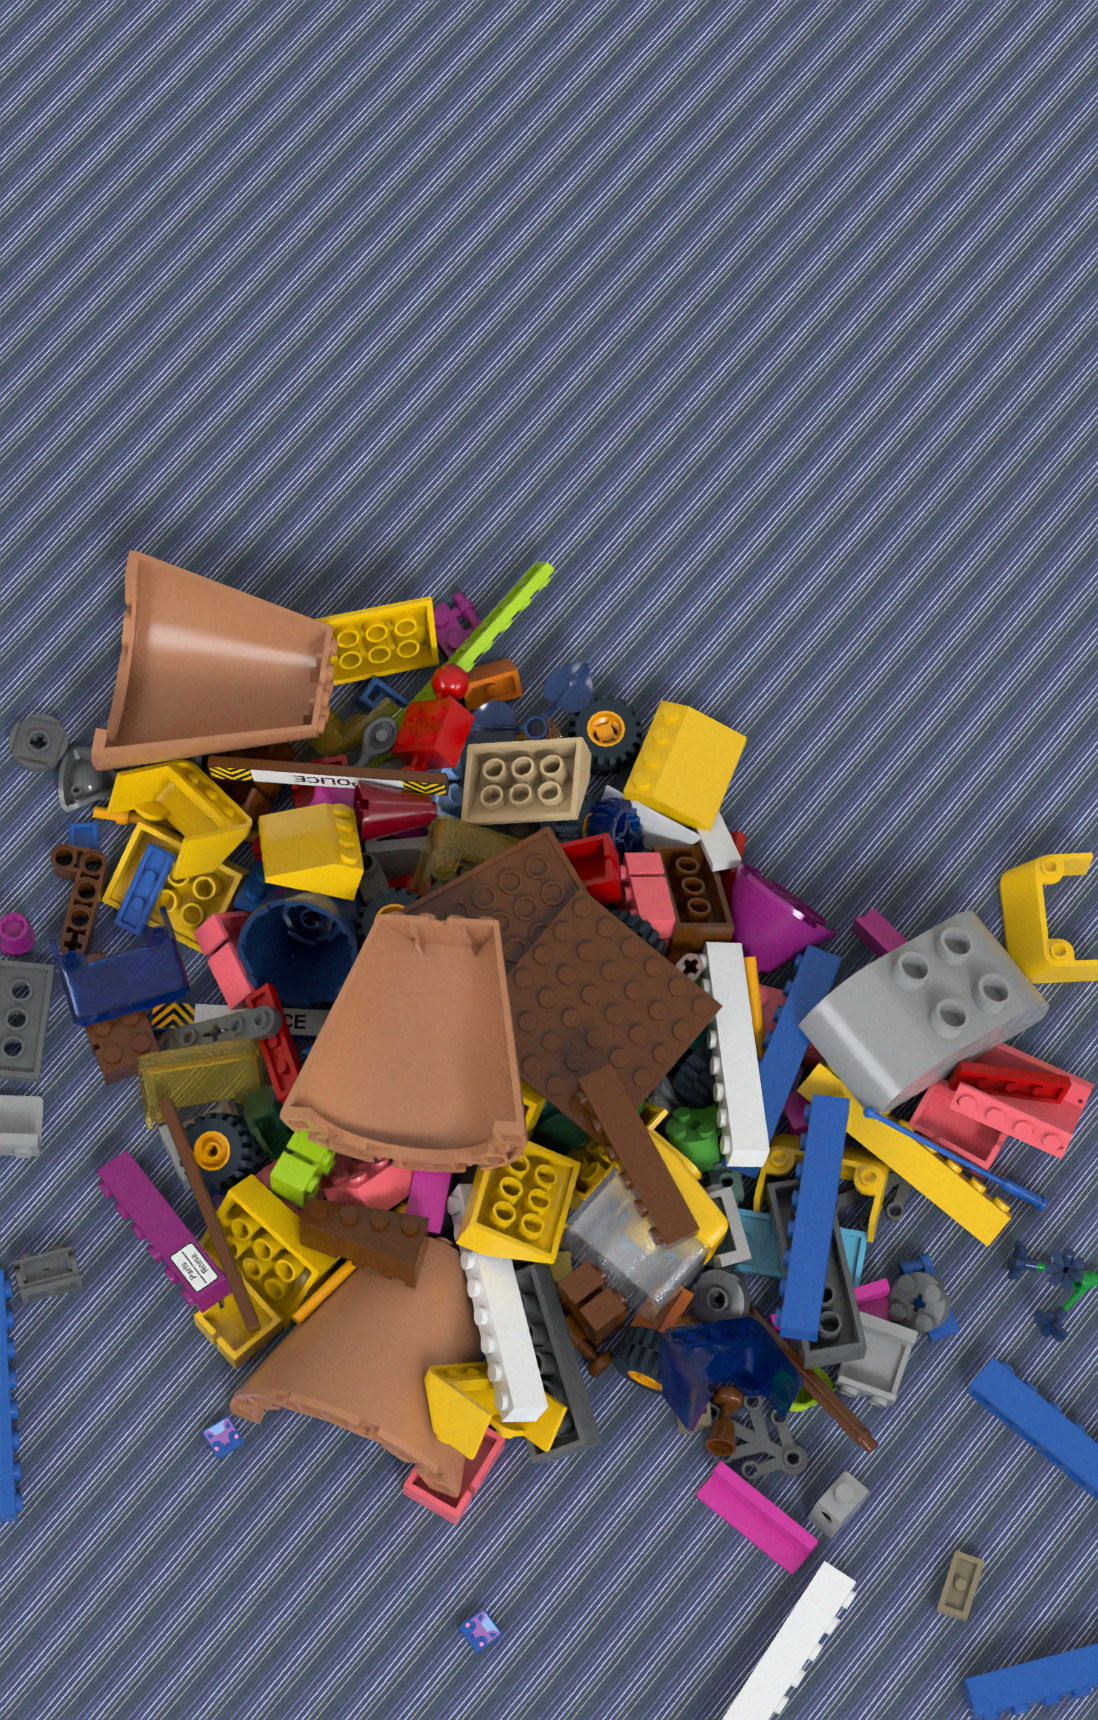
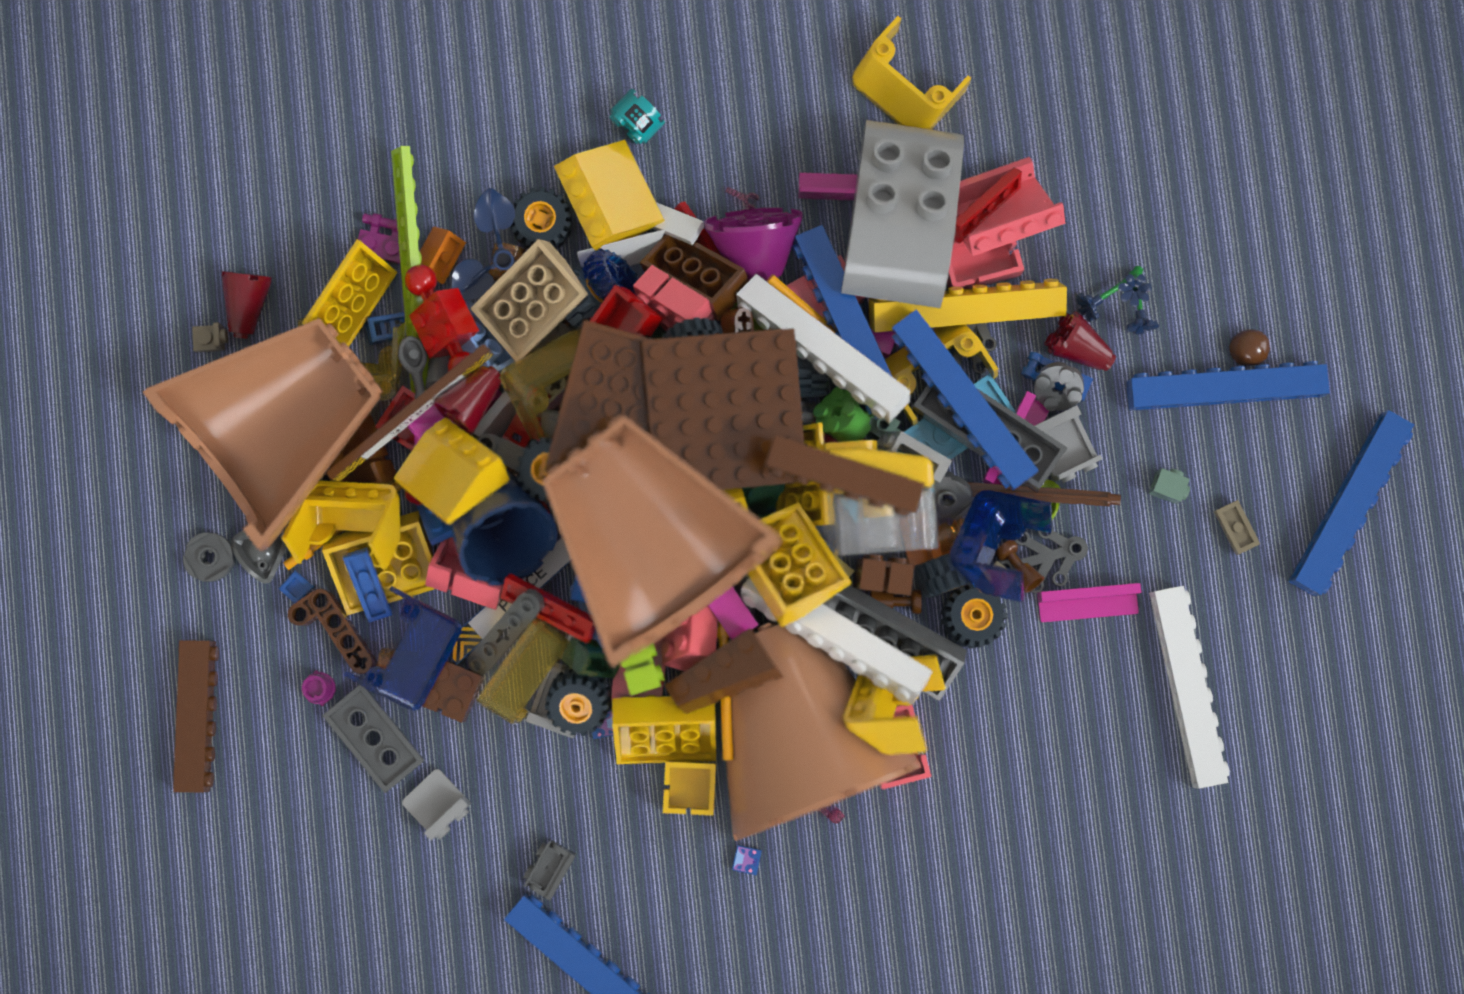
camera: 45 degrees left, 15 degrees up
magenta brick [97,1150,232,1313] -> none
reddish brown tile [158,1097,261,1334] -> none
tile [458,1609,503,1654] -> none
light grey torso [807,1470,870,1539] -> none
blue piece [863,1106,1048,1211] -> none
none -> dark tan bracket [192,322,228,353]
none -> dark red cone [221,271,272,339]
none -> teal brick [609,89,665,144]
none -> clear pink hand [726,187,759,209]
none -> clear pink hand [818,807,845,824]
none -> black wheel [941,584,1007,649]
none -> dark red cone [1044,312,1116,371]
none -> sand green brick [1148,468,1190,504]

